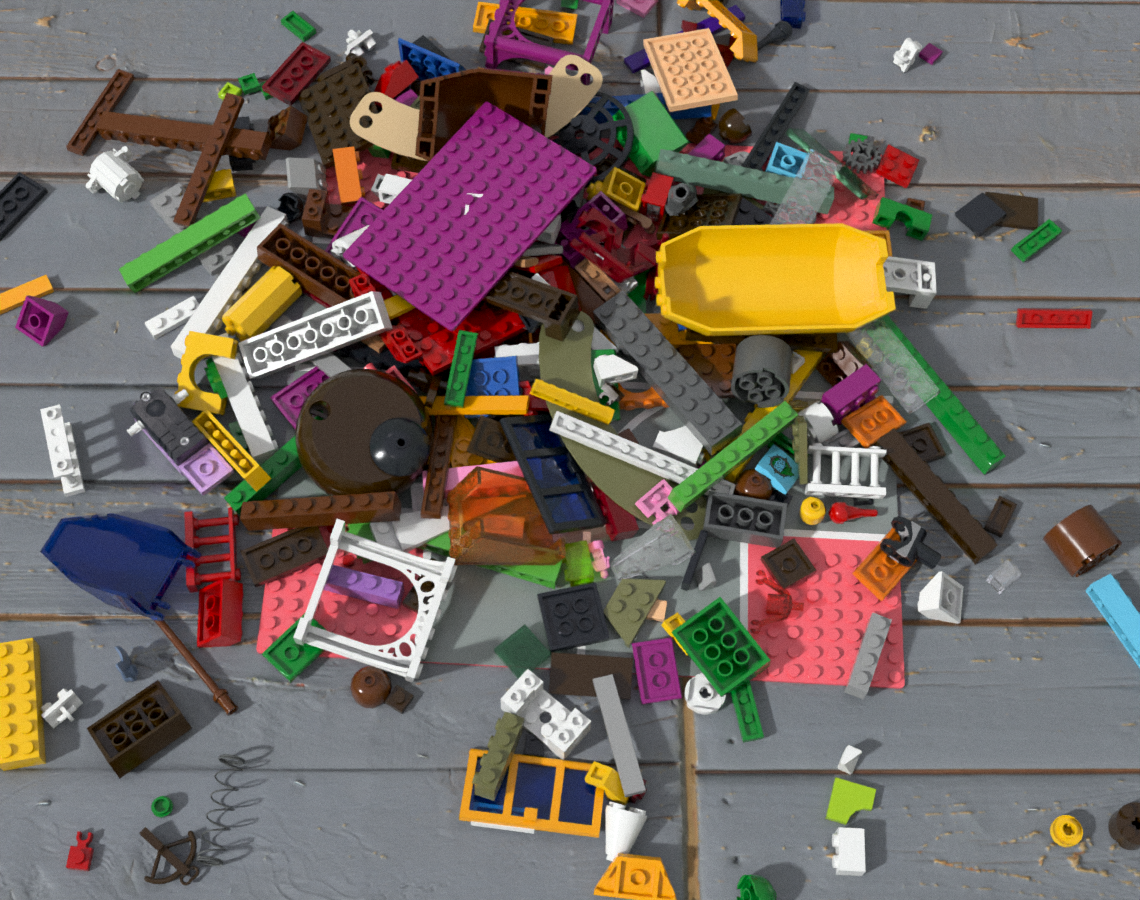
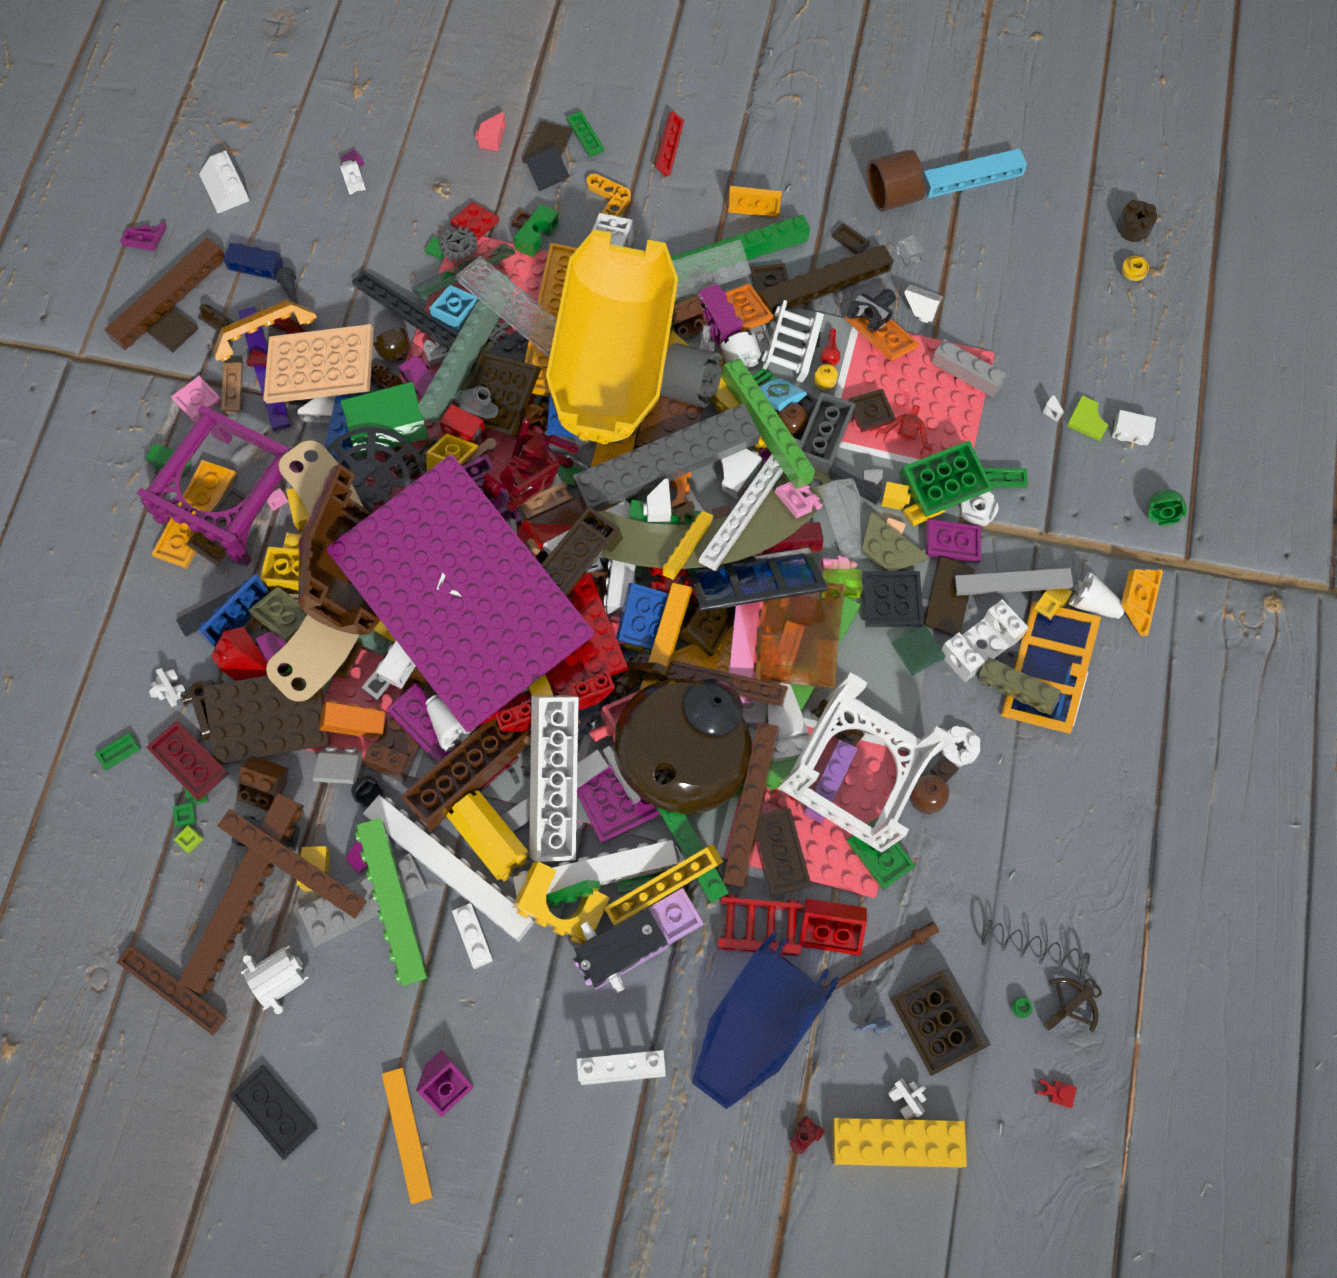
camera: 75 degrees left, 5 degrees up
green tile [444,330,478,408] -> none
olive wing [792,416,808,485] -> none
none -> medium nougat plate [221,362,243,414]
none -> coral slope [476,112,506,151]
none -> light orange beam [586,174,631,217]
none -> clear slope [703,325,715,352]
none -> light orange tile [728,186,782,218]
none -> dark red plate [789,1116,824,1154]
none -> yellow brick [881,482,911,511]
none -> white plate [941,726,980,766]

